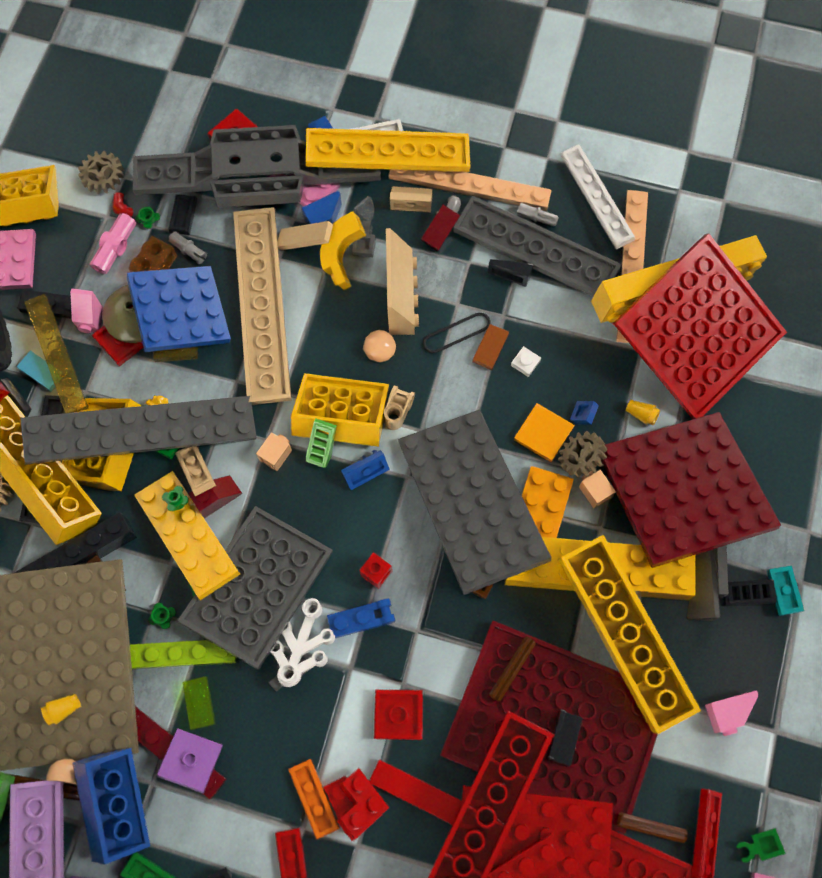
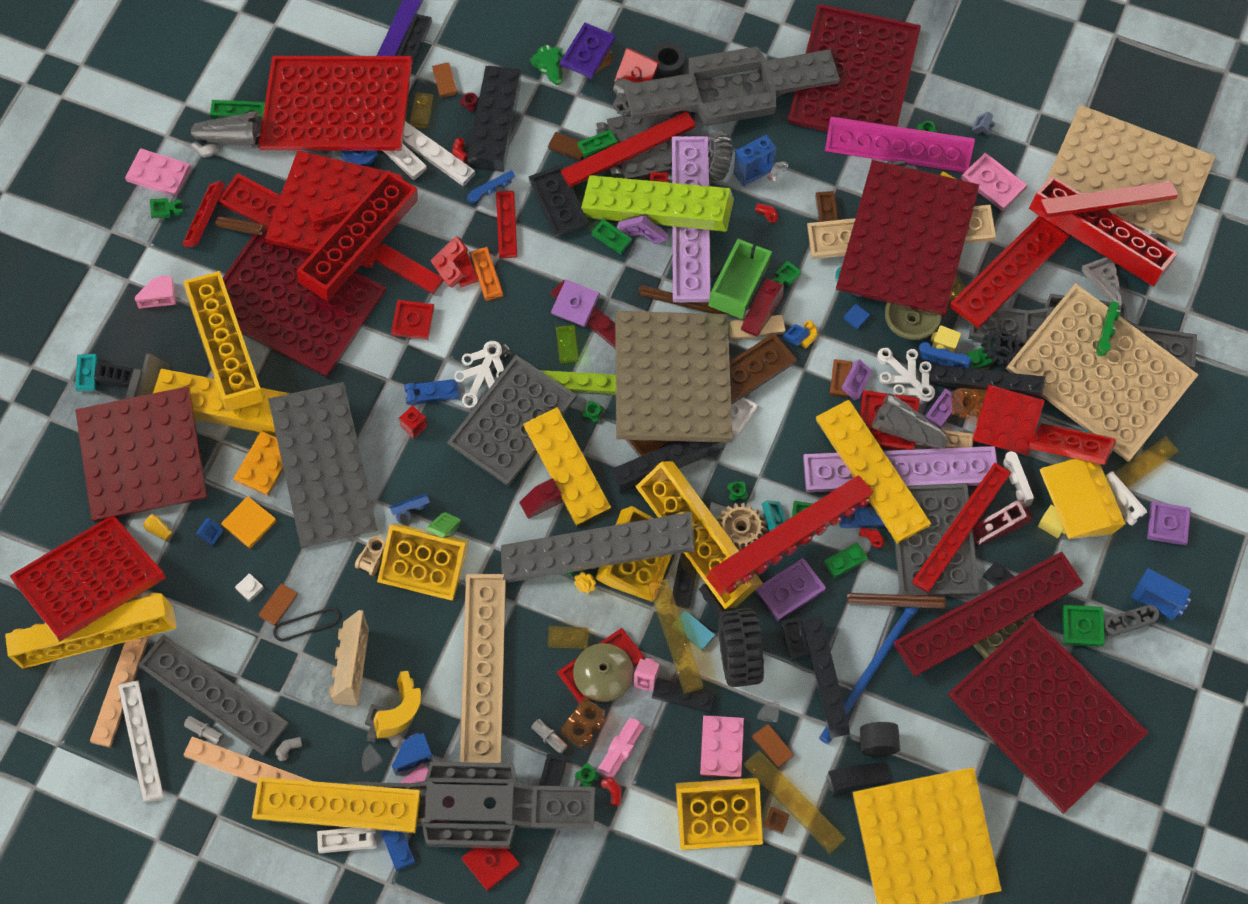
camera: 175 degrees left, 5 degrees down
yellow cone [41,694,81,725] -> none
light nougat hair [46,759,77,785] -> none
blue slope [73,748,151,865] -> none
dark tan gear [78,151,124,194] -> none
blue plate [126,266,231,352] -> none
green plate [162,486,188,511] -> none
tan tile [175,446,216,496] -> none
light nougat brick [256,432,292,471] -> none
tan tile [278,221,333,251] -> none
light nougat hair [363,330,396,363] -> none
tan panel [390,187,432,212] -> none
dark red tile [421,205,460,251] -> none
black slope [487,259,534,287] -> none
reddish brown axle [490,636,536,702] -> none
black panel [546,709,583,766] -> none
dark tan gear [558,431,607,478] -> none
light nougat brick [579,470,616,509] -> none

